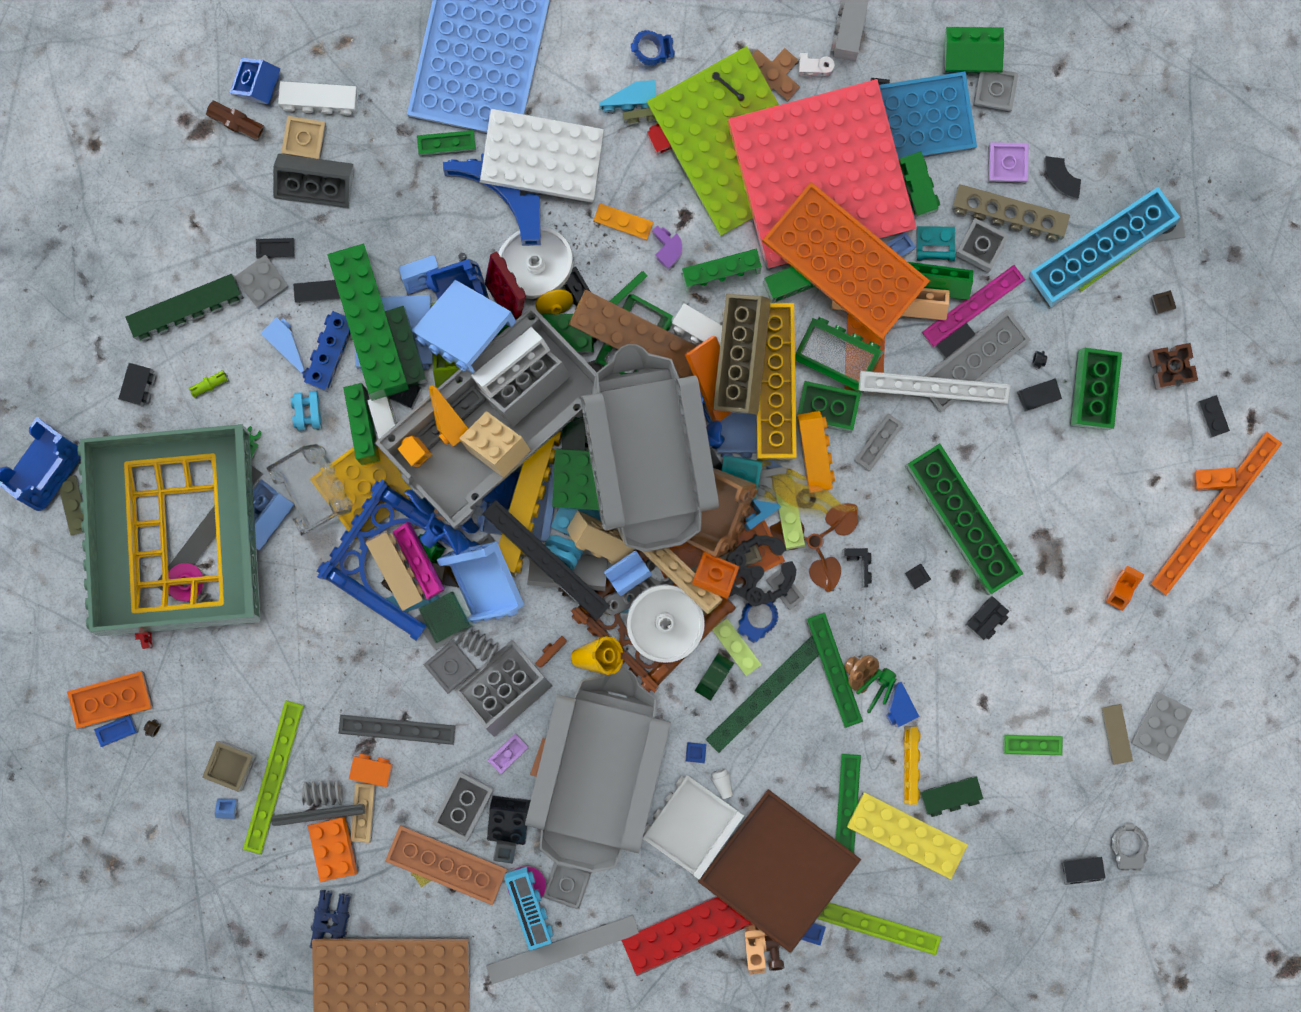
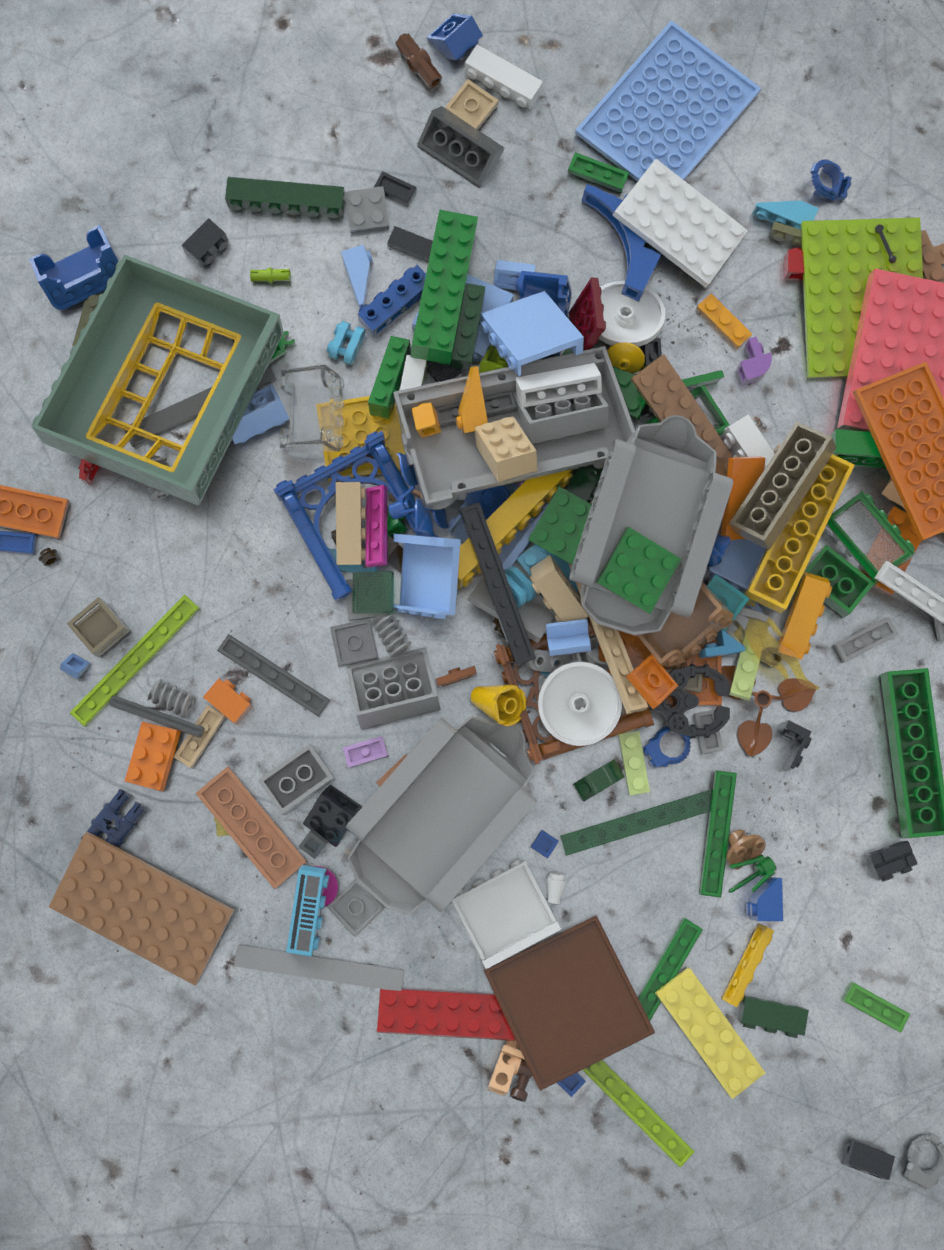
camera: 20 degrees right, 5 degrees down
dark pink dish [169,563,204,601] -> none
green window [681,248,762,293] -> none
black tile [904,563,931,590] -> none
none -> green plate [596,527,681,614]

